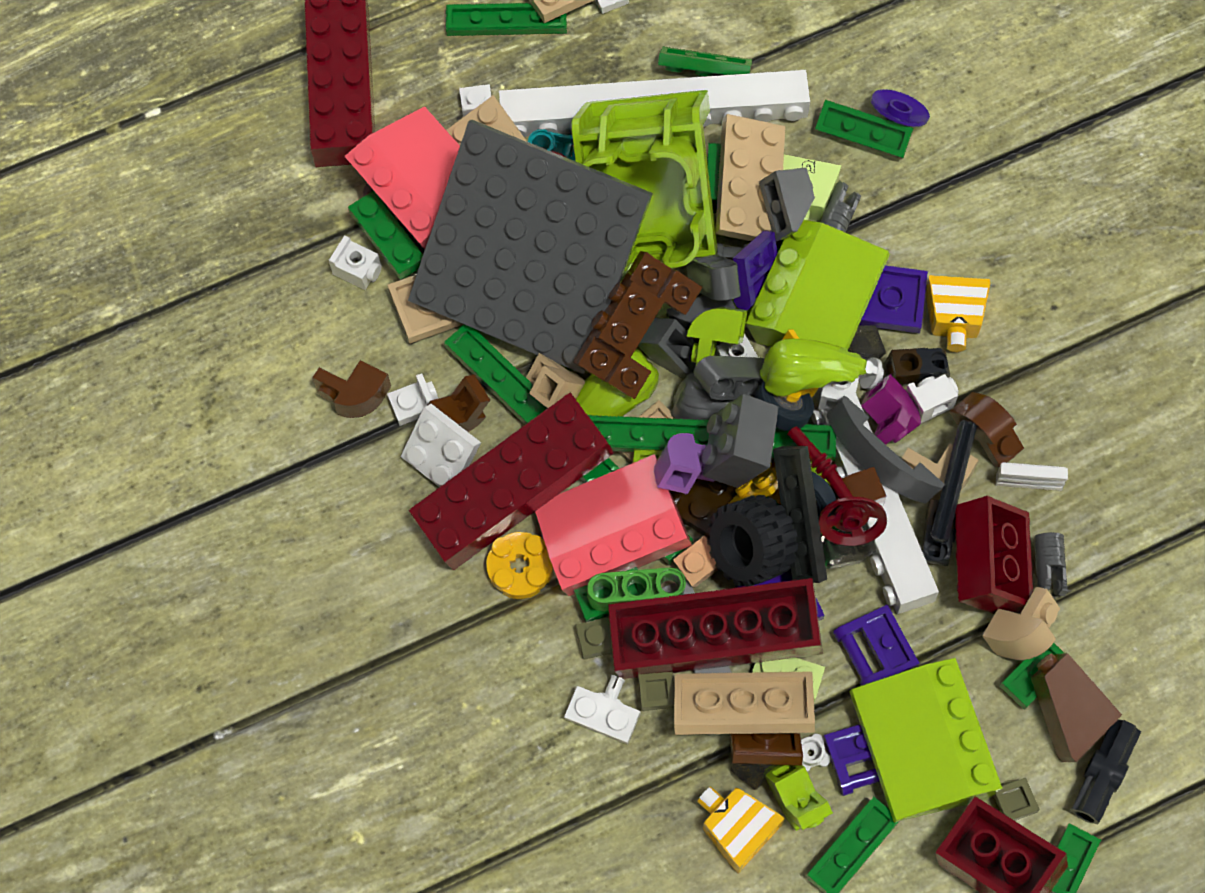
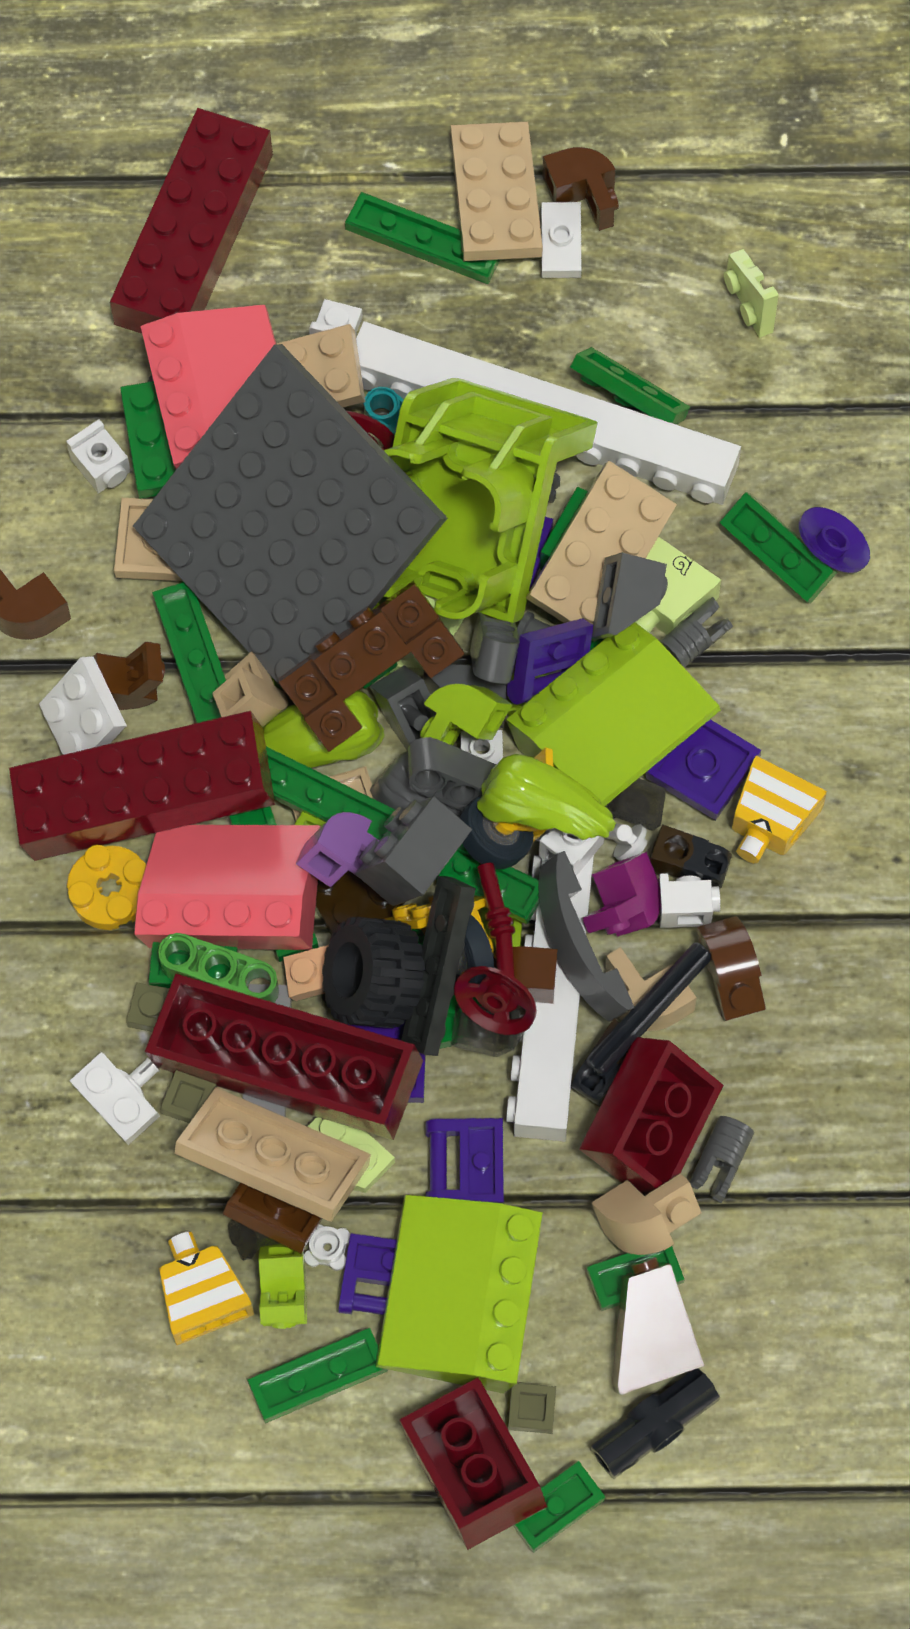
camera: 25 degrees right, 0 degrees up
white bracket [387,373,438,426] -> none
white tile [996,462,1068,491] -> none

